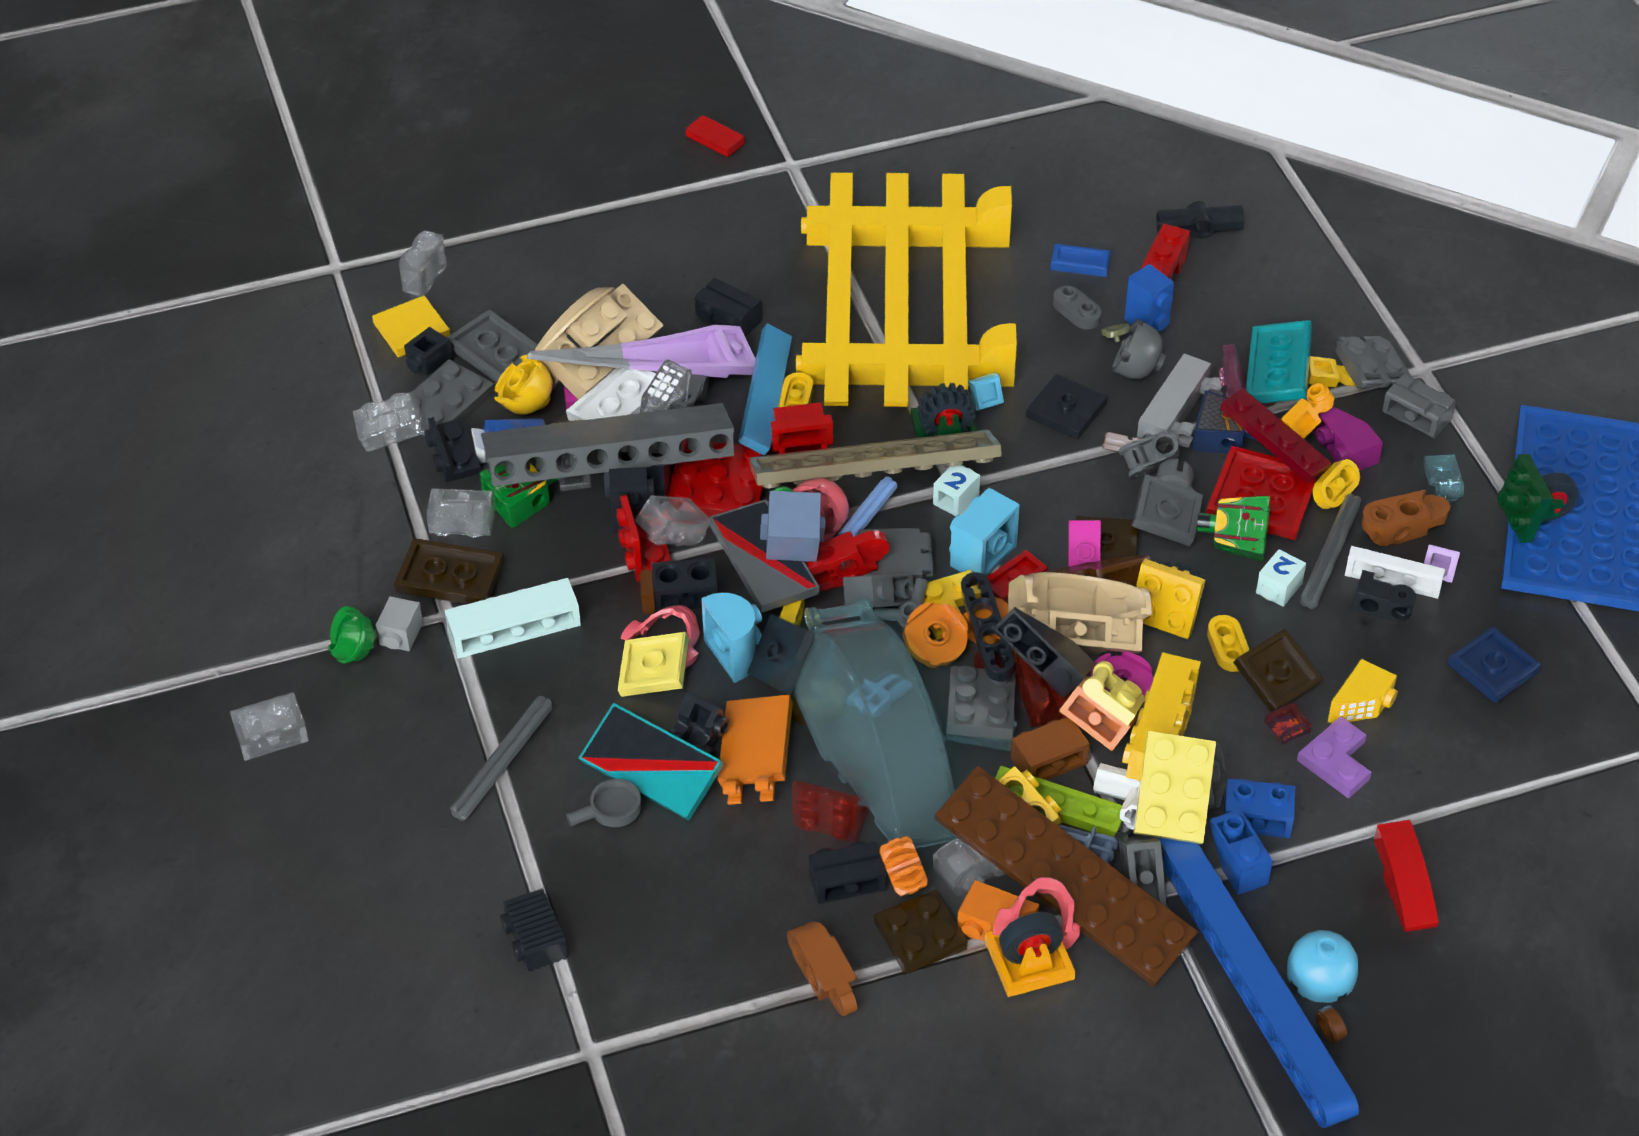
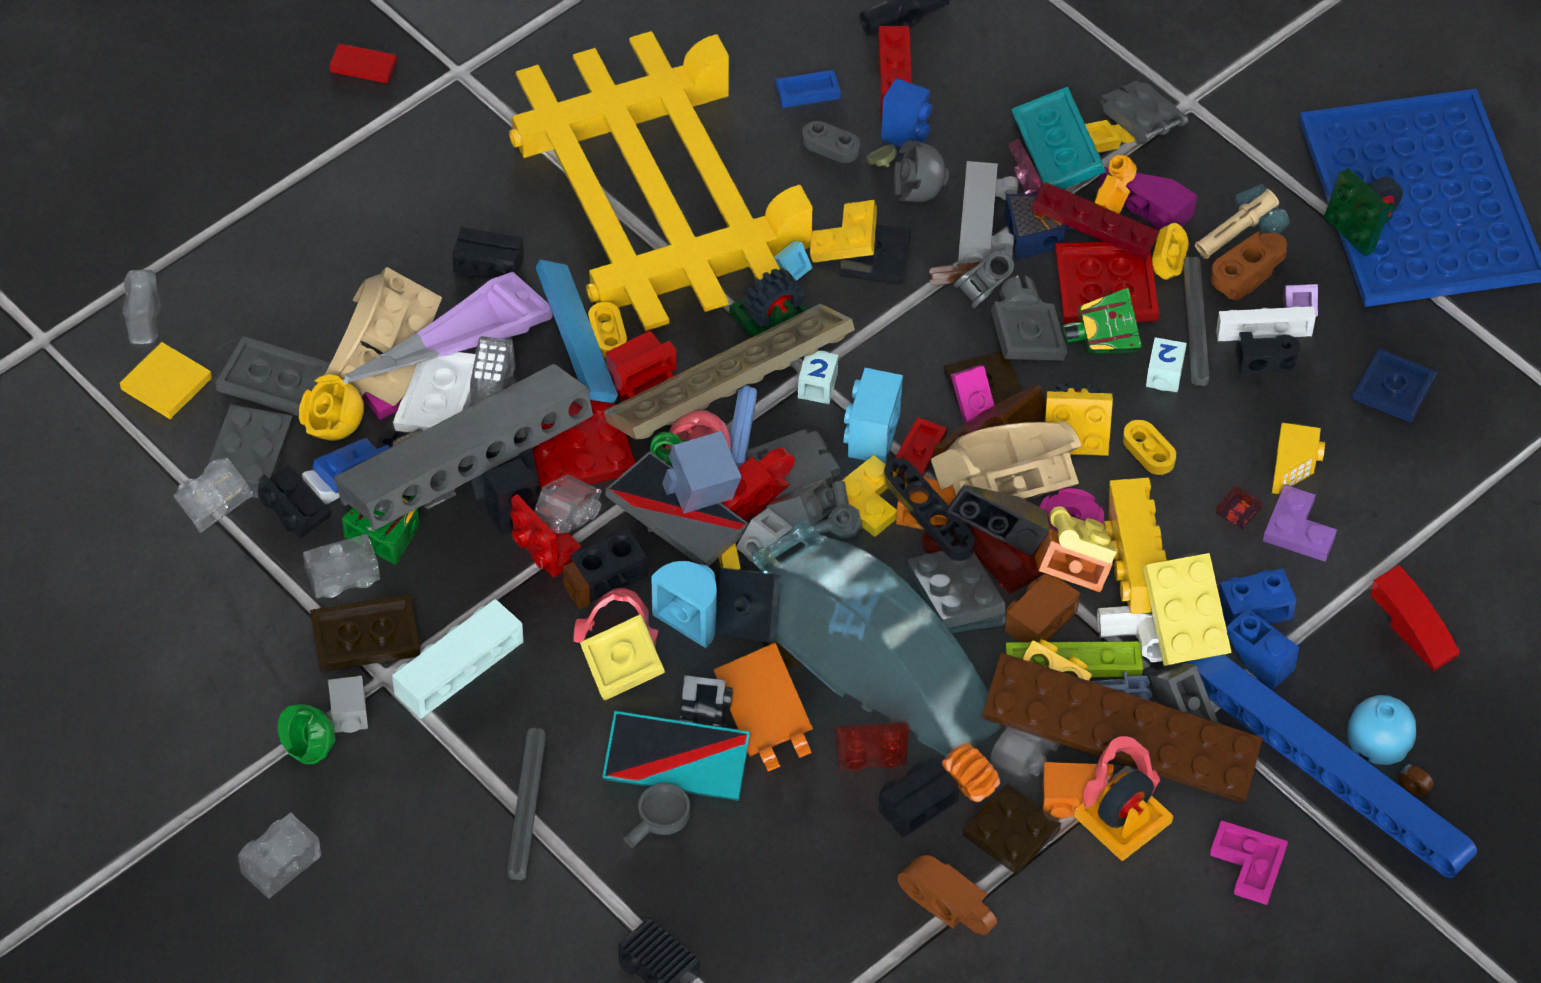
camera: 25 degrees left, 5 degrees up
black brick [404,327,453,375] -> none
orange plate [902,602,968,668] -> none
dark brown plate [1233,629,1324,714] -> none
dark grey brick [1382,374,1456,439] -> none
none -> light grey brick [736,508,794,568]
none -> yellow plate [810,200,877,263]
none -> tan pin [1195,189,1279,259]
none -> dark pink plate [1210,820,1288,905]

